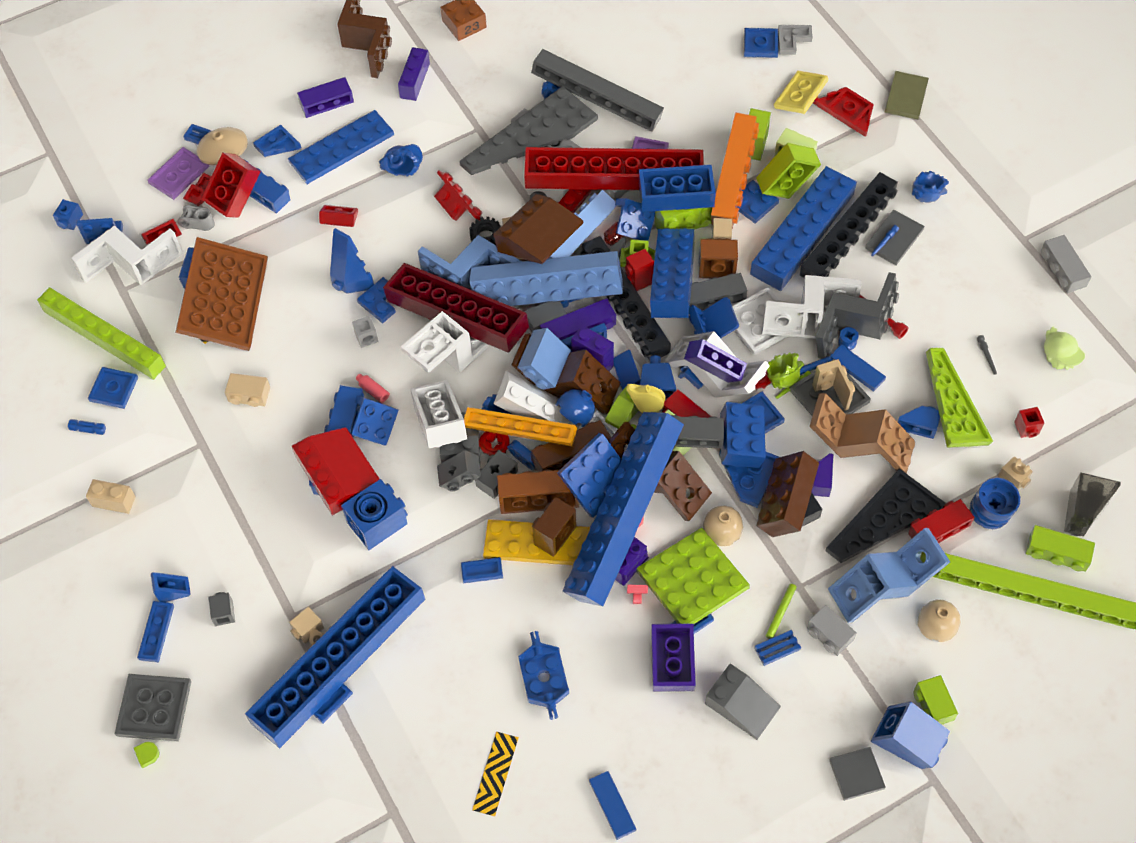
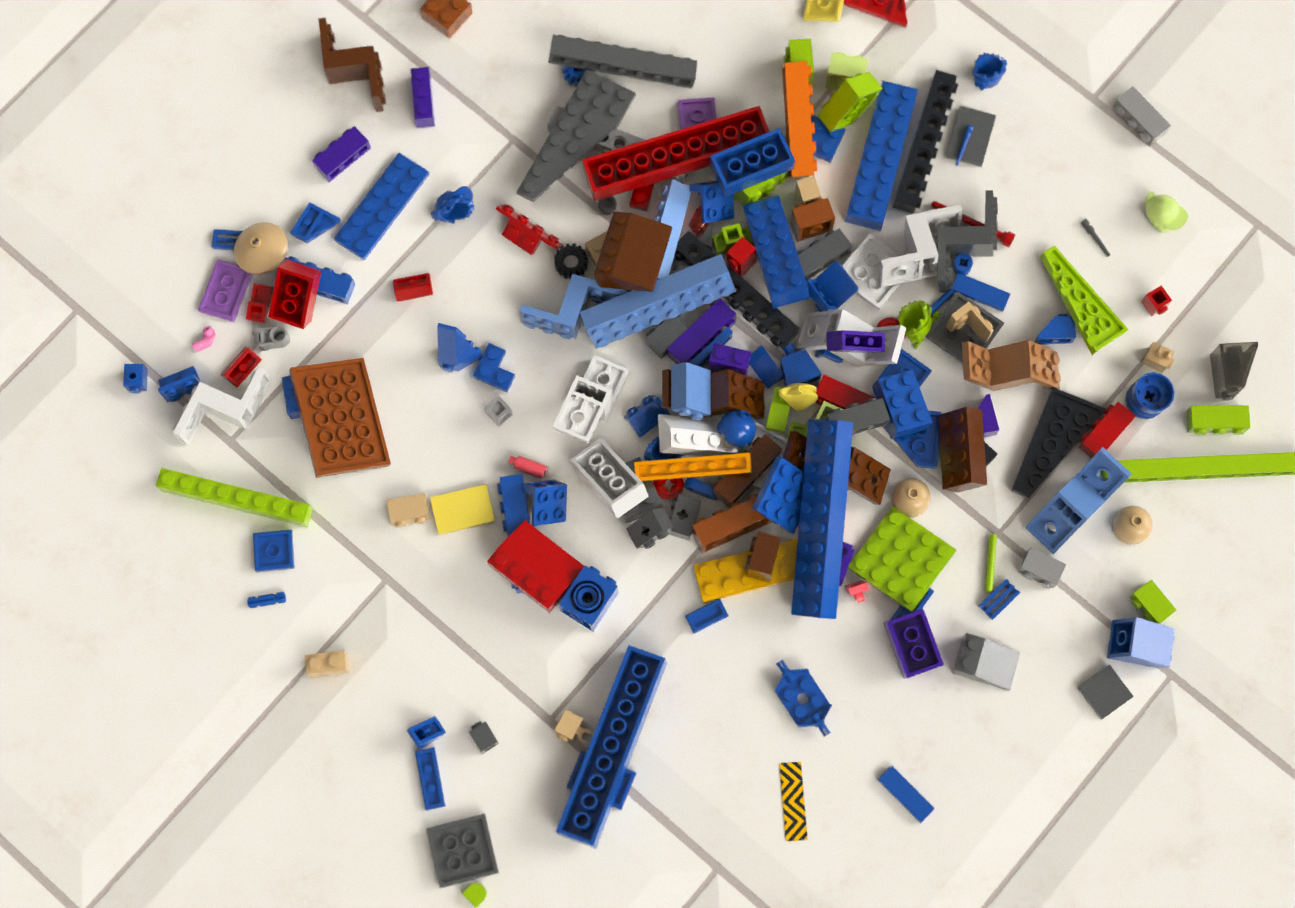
camera: 20 degrees left, 15 degrees up
dark red brick [383,263,529,353] -> none
none -> bright pink arm [192,326,215,352]
none -> light yellow tile [430,484,495,535]
none -> blue bracket [624,395,670,437]

